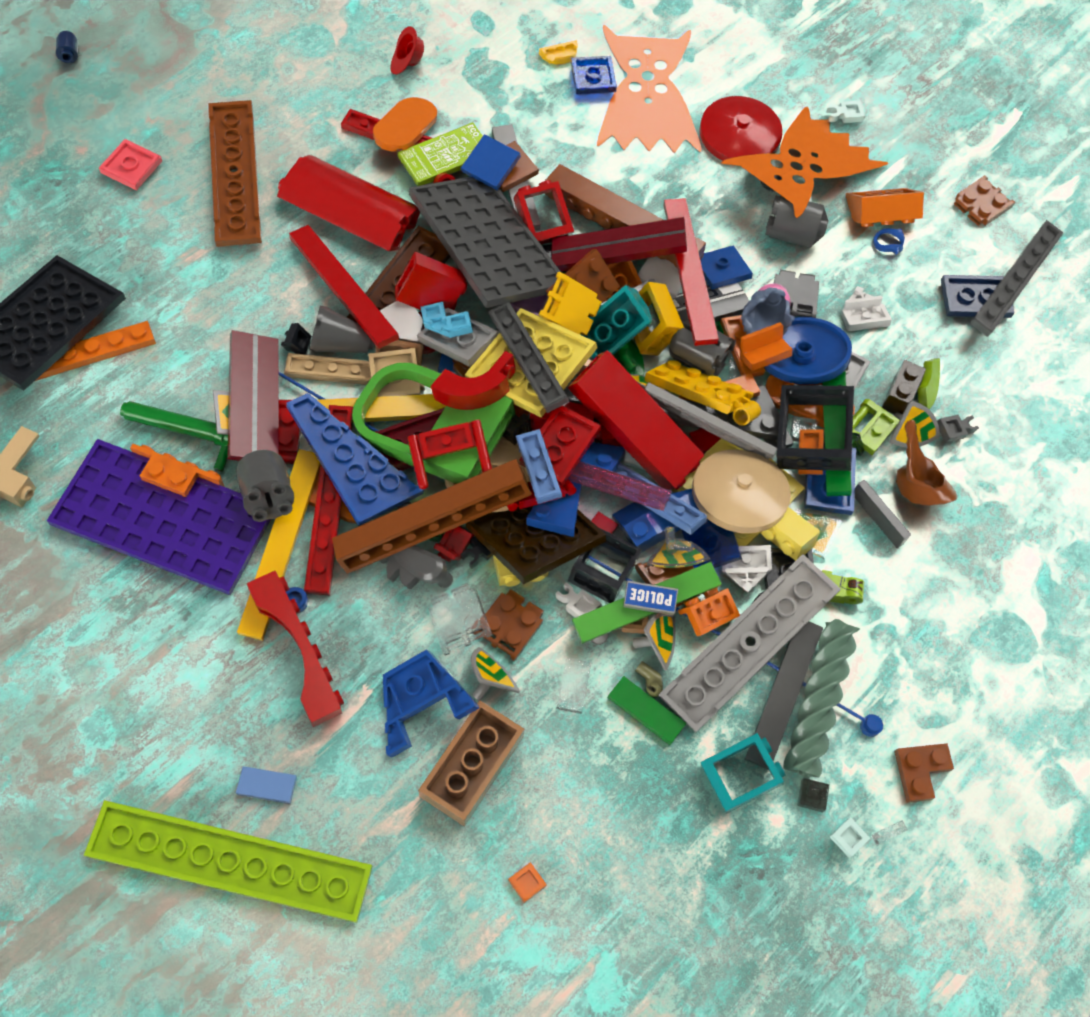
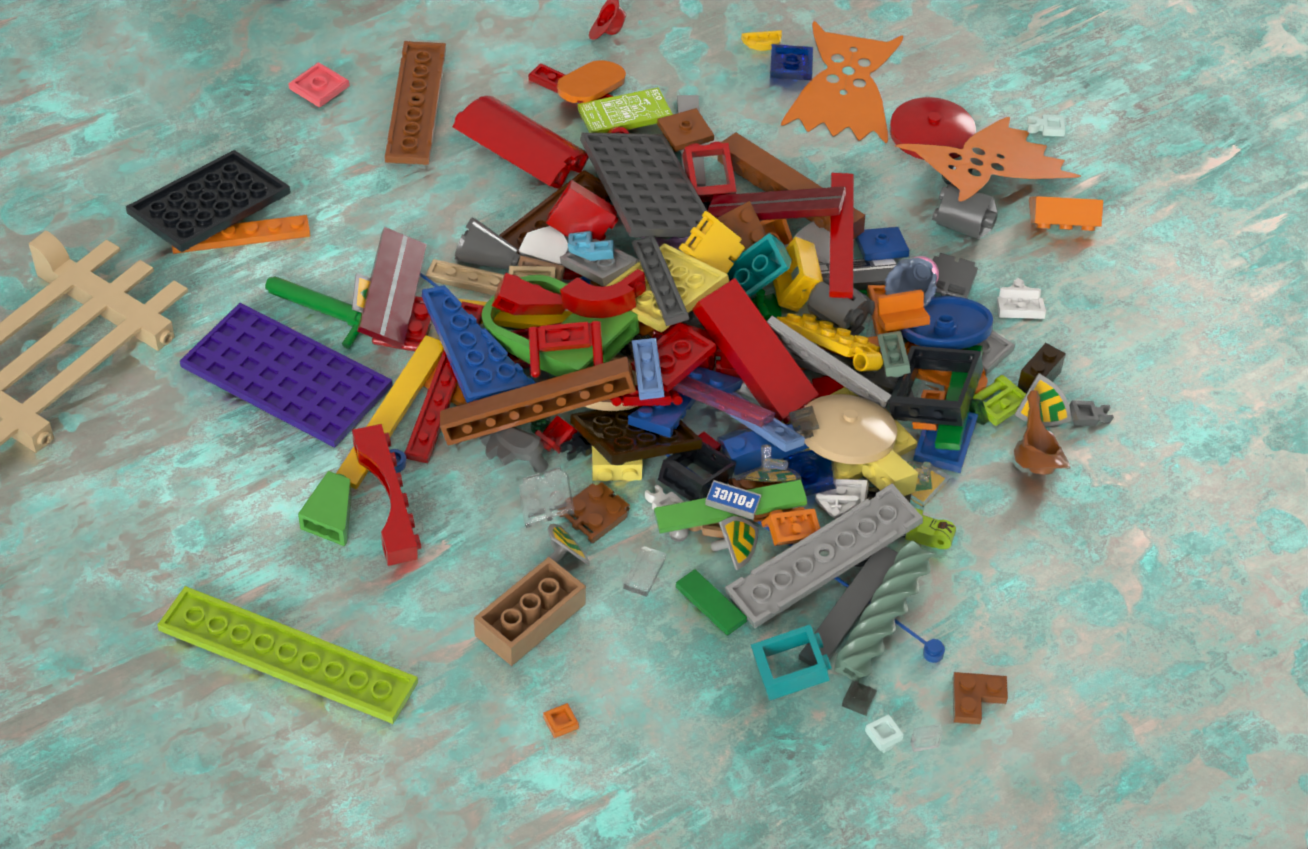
camera: 15 degrees right, 15 degrees down
orange bracket [130,444,225,497] -> none
dark grey cylinder [236,450,294,522] -> none
medium blue tile [236,766,297,804] -> none
black tile [281,323,312,355] -> none
red tile [289,225,399,349] -> none
blue wing [383,650,479,757] -> none
blue tile [461,134,521,191] -> none
olive arm [635,661,663,697] -> none
dark grey tile [855,479,911,549] -> none
blue piece [873,228,905,255] -> none
lime tile [917,358,940,409] -> none
plate [941,275,1015,318] -> none
plate [954,175,1016,226] -> none
dark grey tile [970,220,1063,337] -> none
none -> bright green slope [298,471,352,546]
none -> red slope [491,273,566,315]
none -> clear smoke tile [789,406,819,439]
none -> sand green plate [877,331,911,377]

